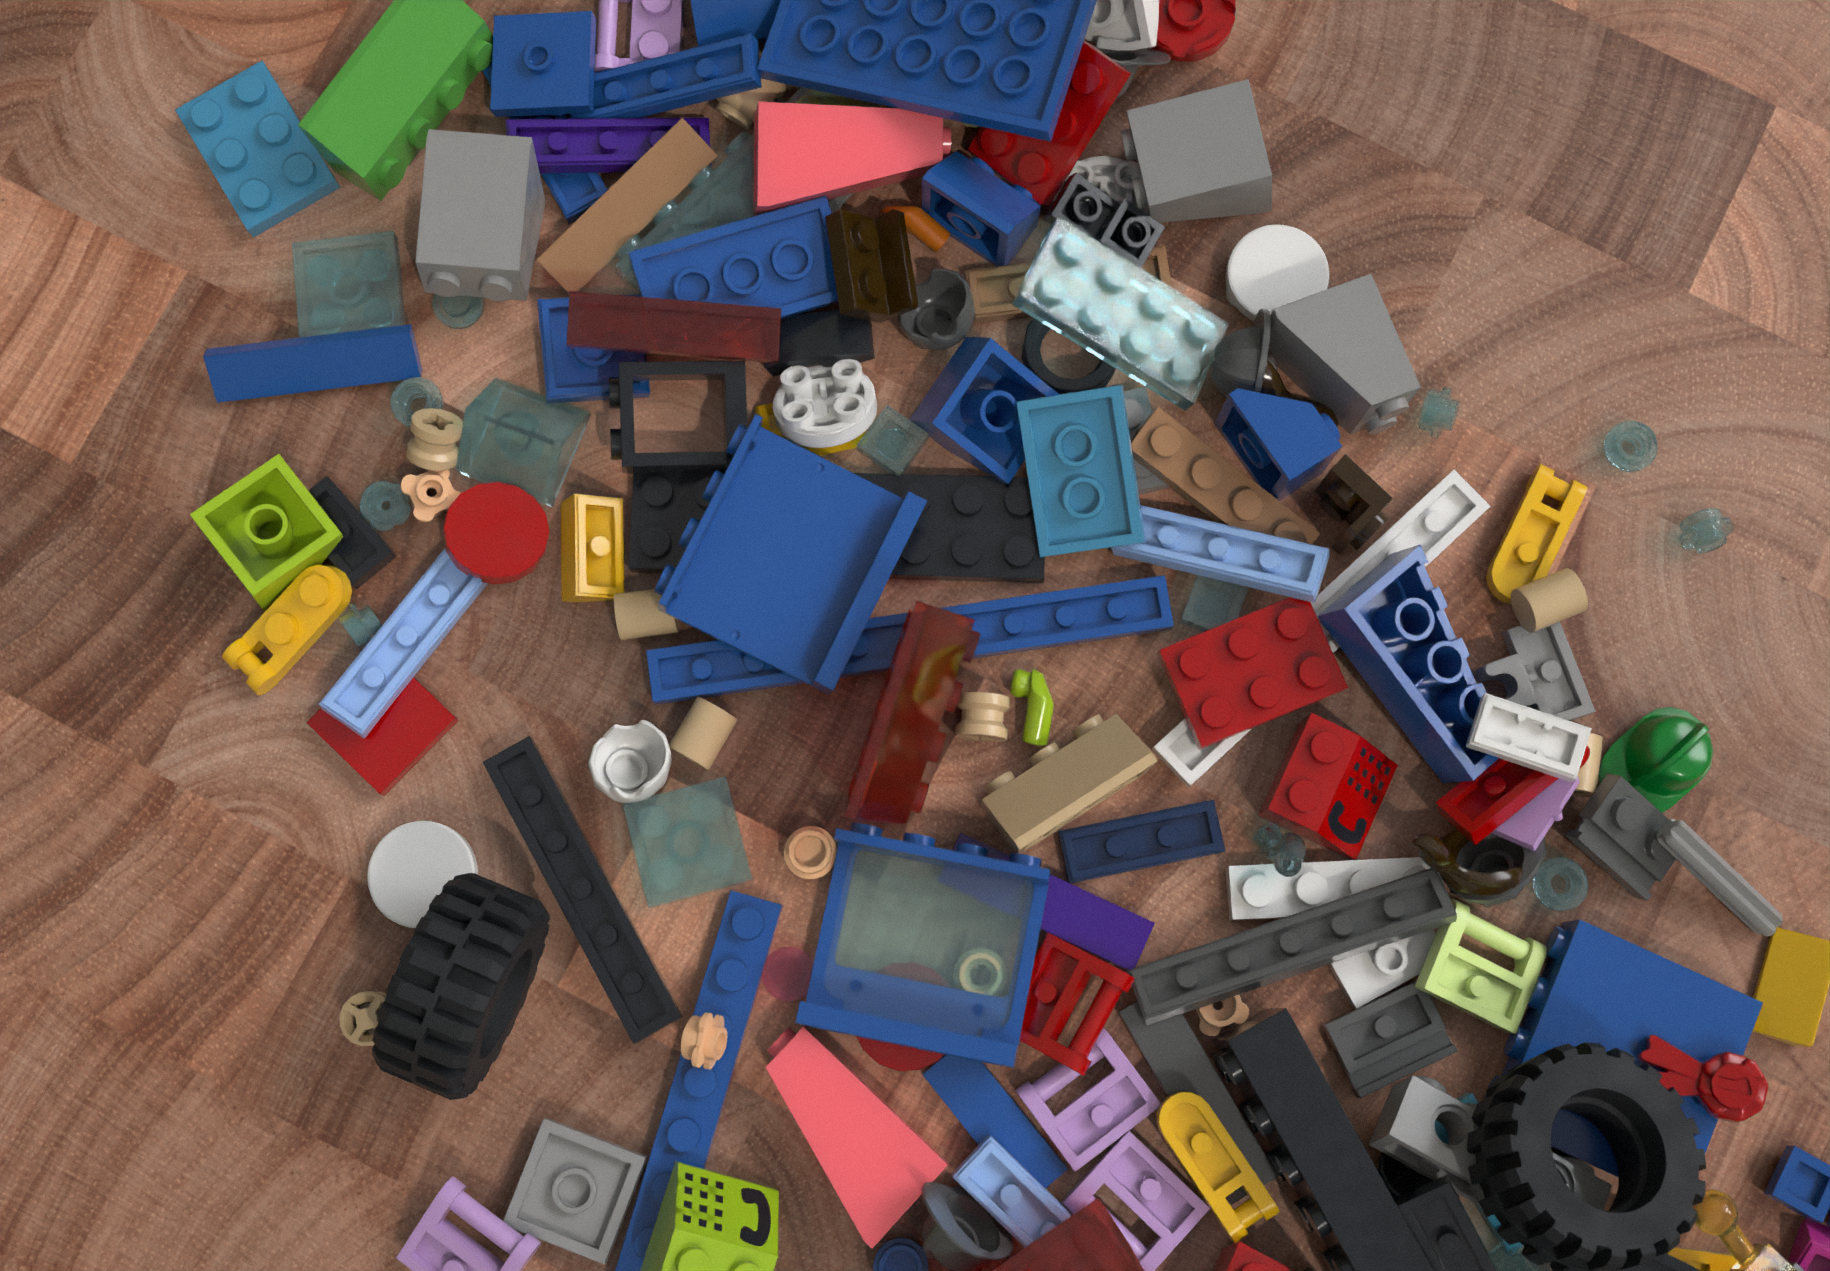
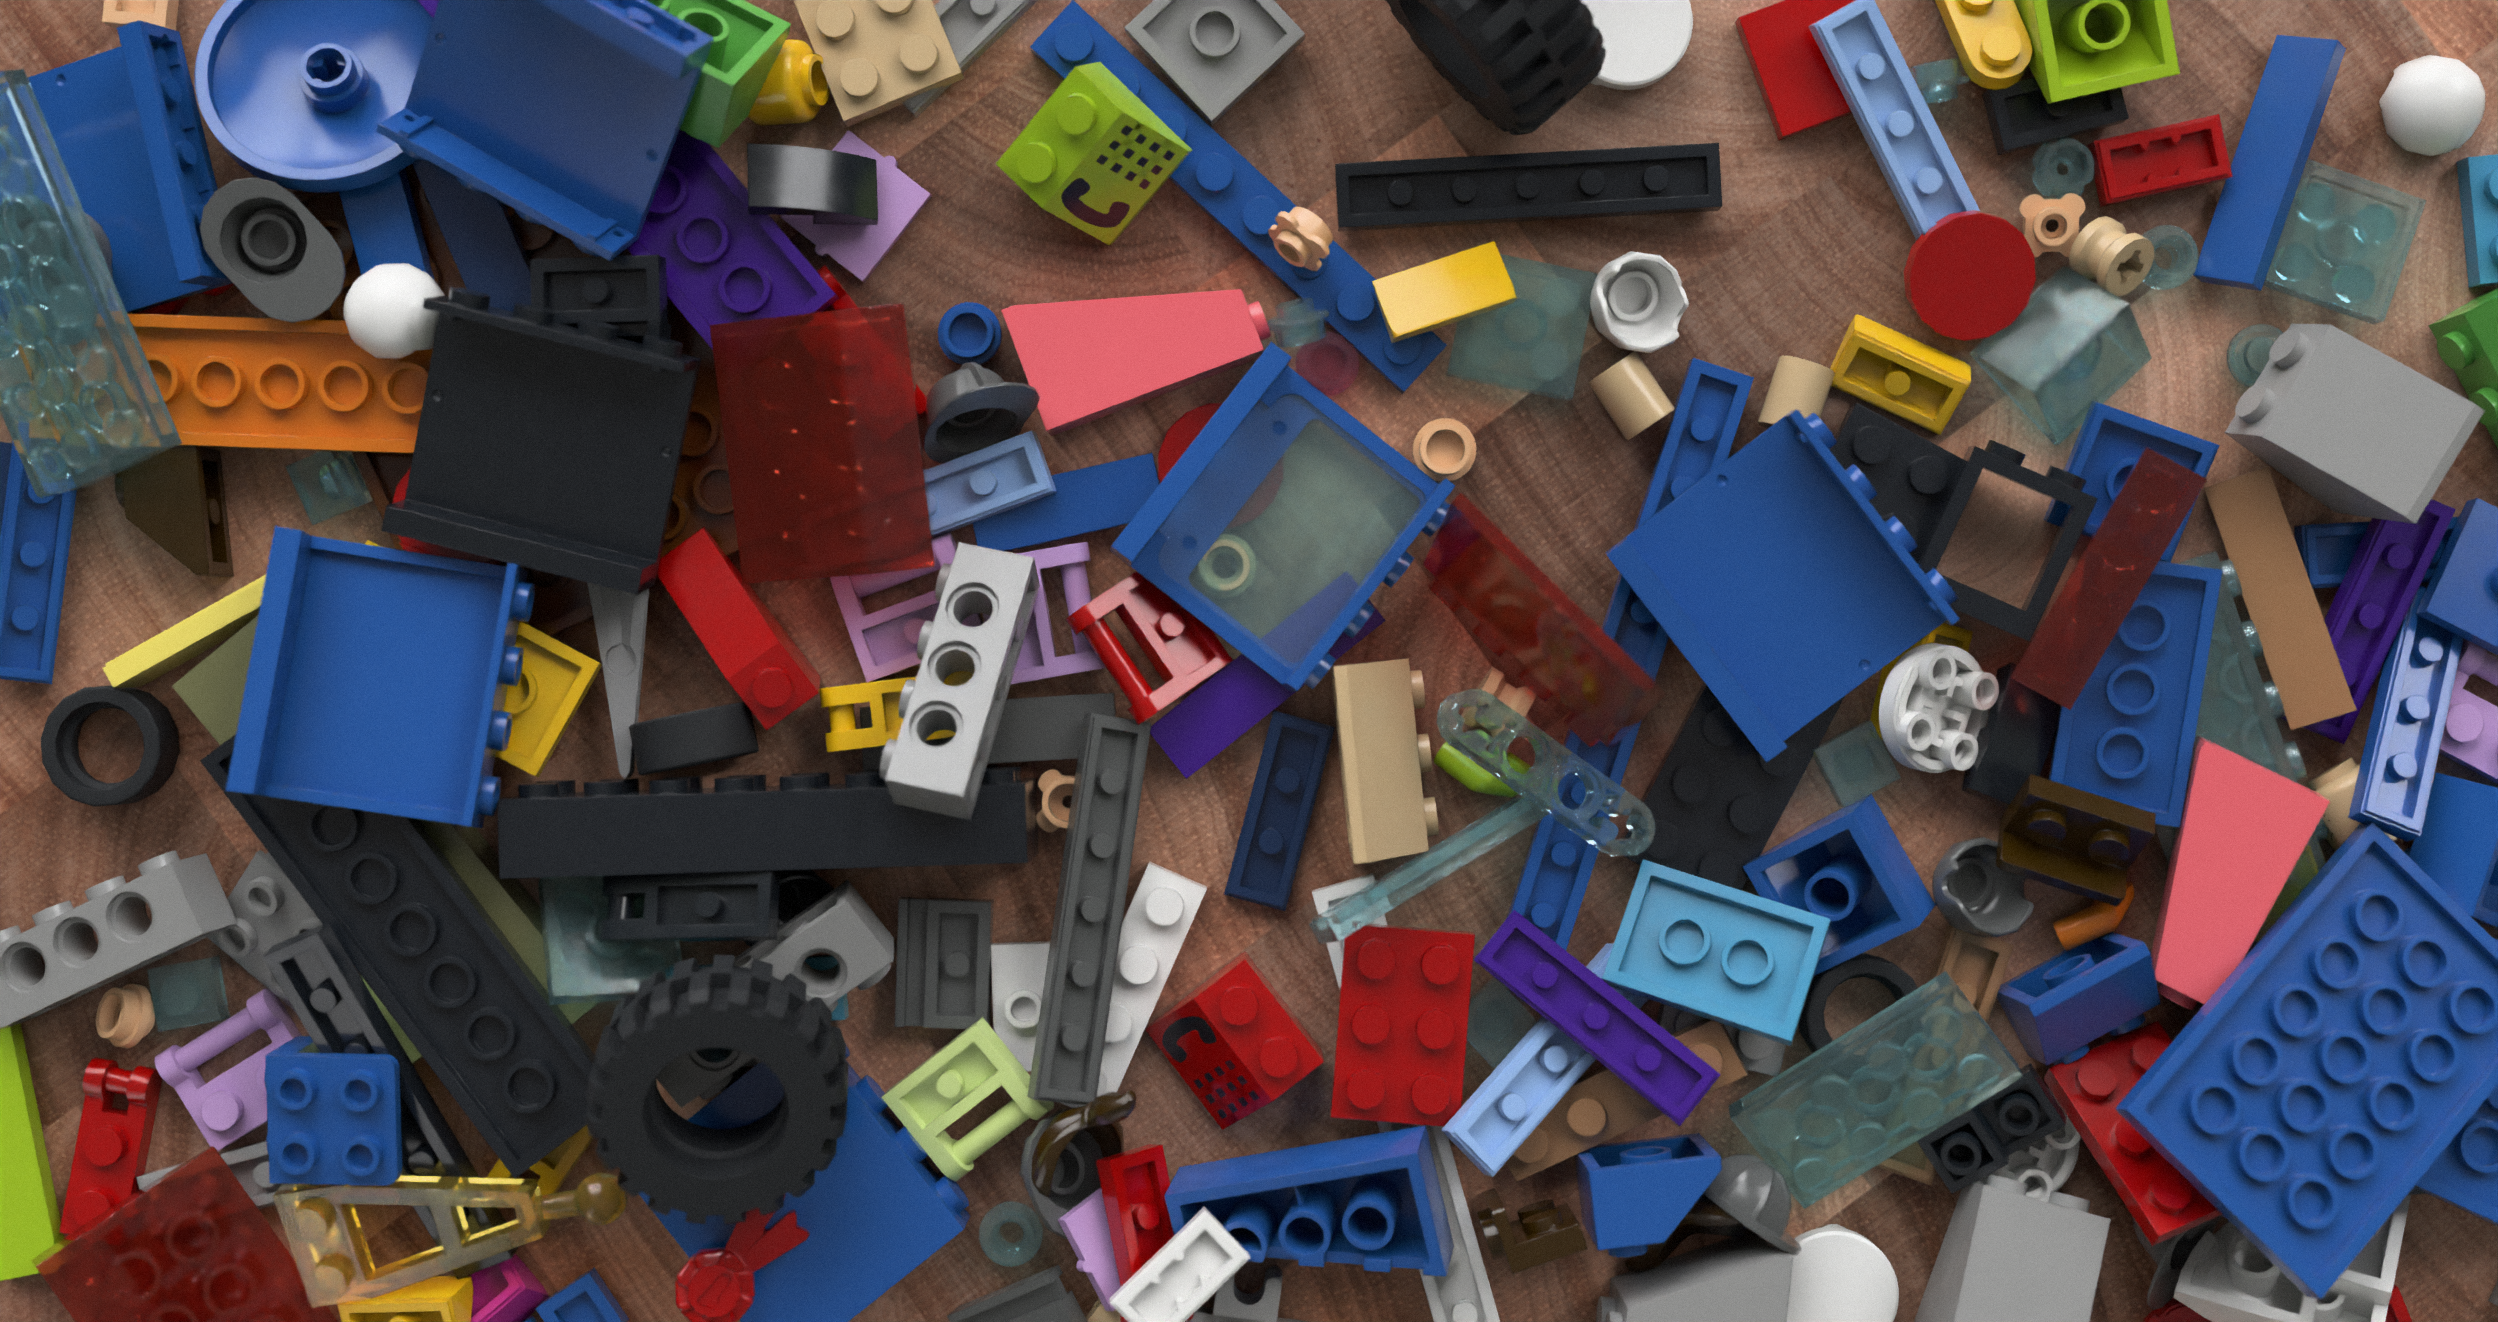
camera: 125 degrees right, 10 degrees up
clear light blue arm [1253,822,1307,877] -> none
none -> brick [880,542,1040,820]
none -> clear light blue plate [1267,298,1329,347]
none -> clear light blue tile [1309,792,1551,944]
none -> yellow slope [1372,241,1517,343]
none -> clear light blue beam [1437,689,1655,856]
none -> dark purple tile [1474,910,1721,1126]
none -> red plate [2087,114,2233,207]
none -> white hair [2379,55,2485,156]

